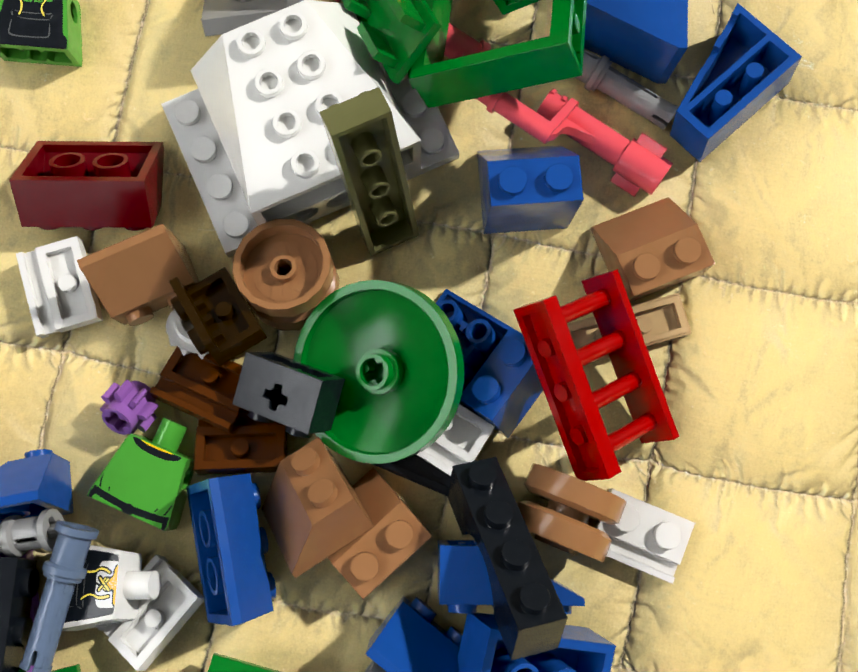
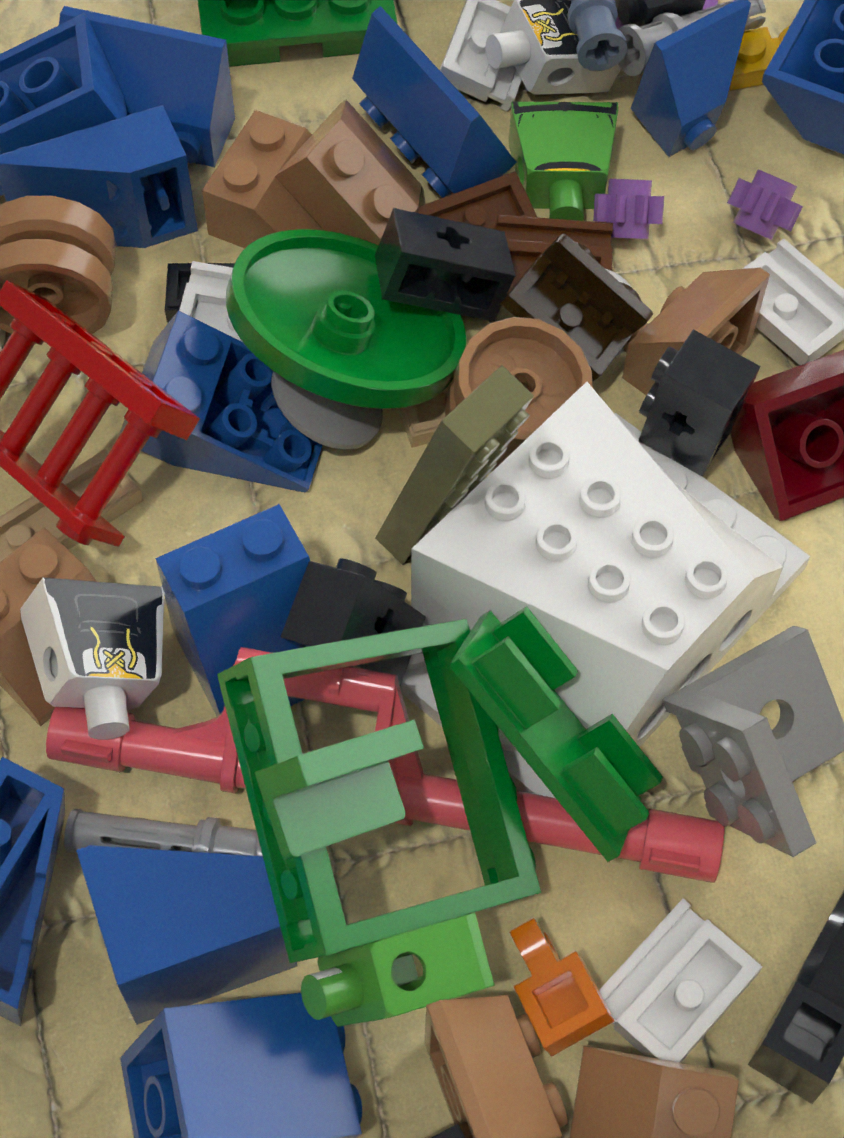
camera: 160 degrees right, 20 degrees down
black arch [448,457,568,661] -> none
none -> torso [20,577,164,740]
none -> black brick [281,558,426,686]
none -> black brick [639,329,761,477]
none -> medium lavender gear [727,169,803,240]

